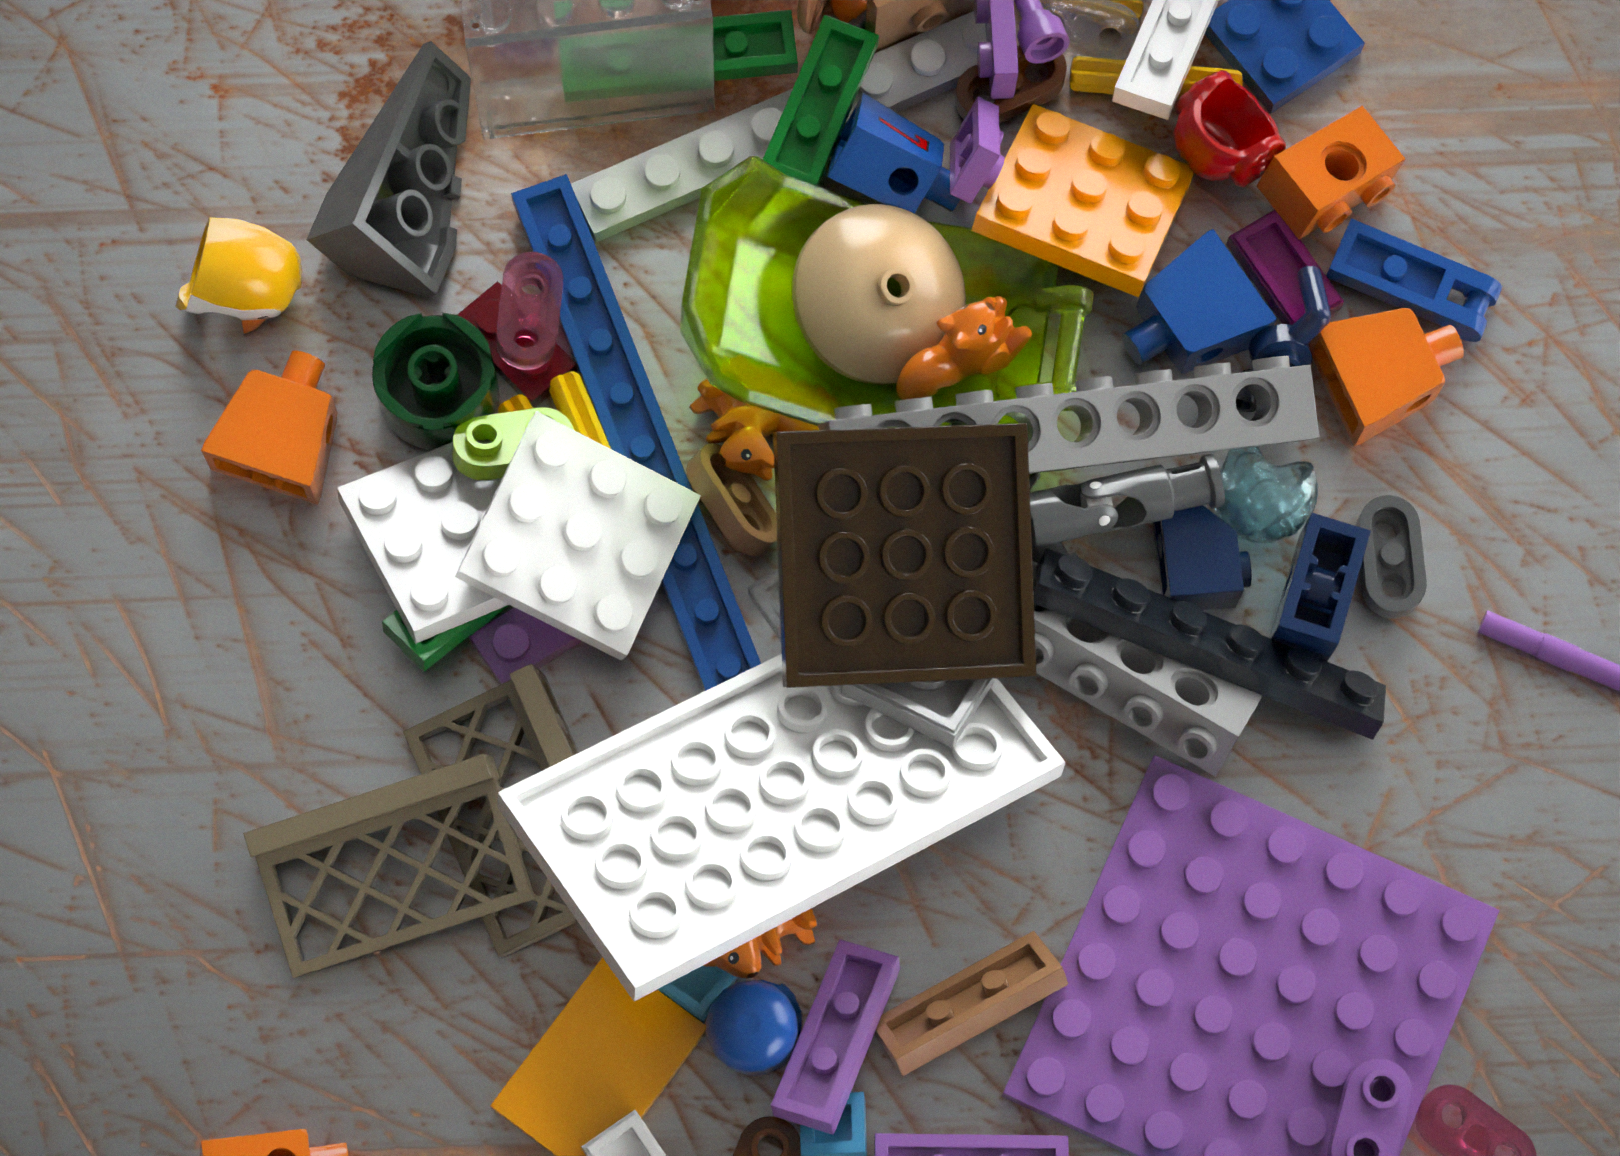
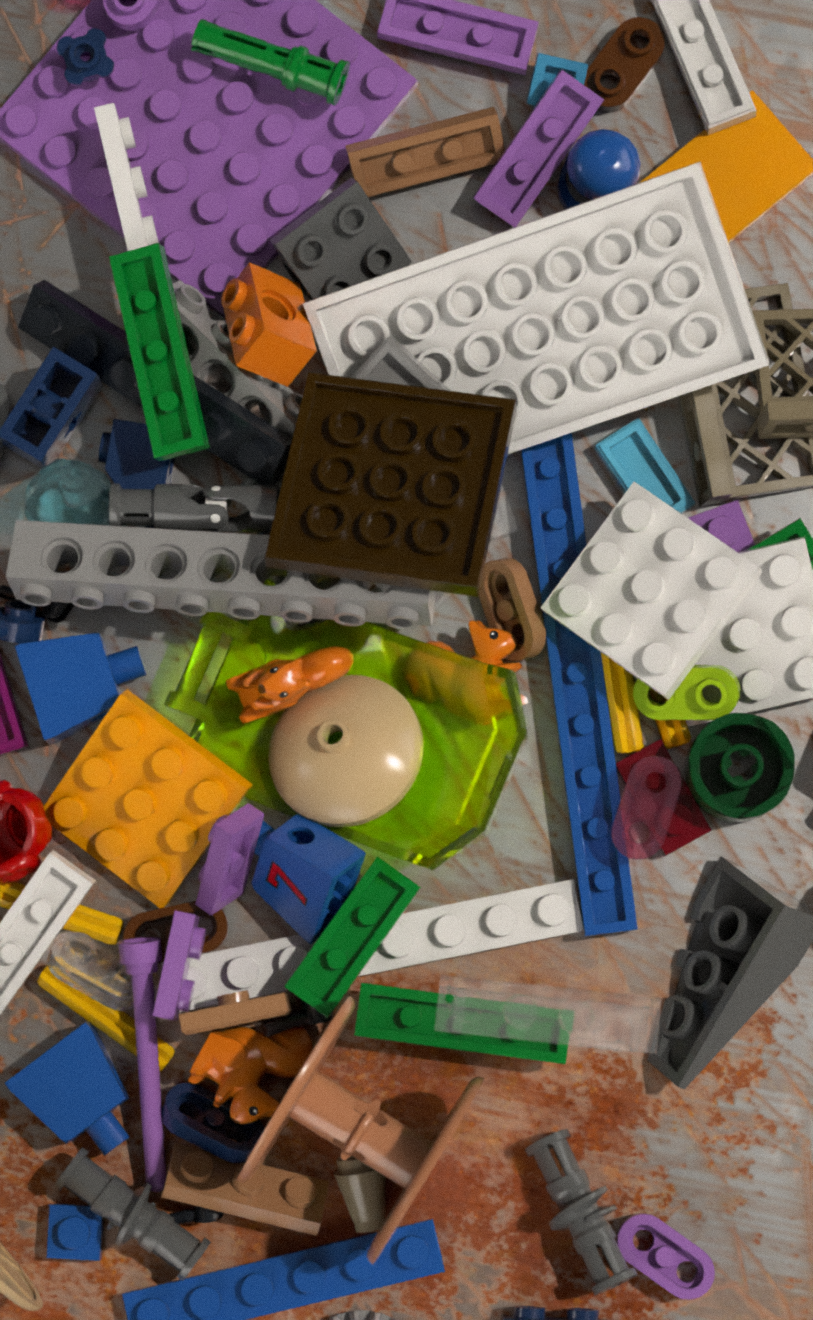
camera: 160 degrees left, 10 degrees up
none -> dark blue plate [57,28,114,86]
none -> white plate [94,103,159,251]
none -> green plate [109,243,210,461]
none -> green pin [191,19,350,106]
none -> orange brick [221,262,317,387]
none -> dark grey plate [269,178,412,300]
none -> medium azure tile [594,417,696,514]

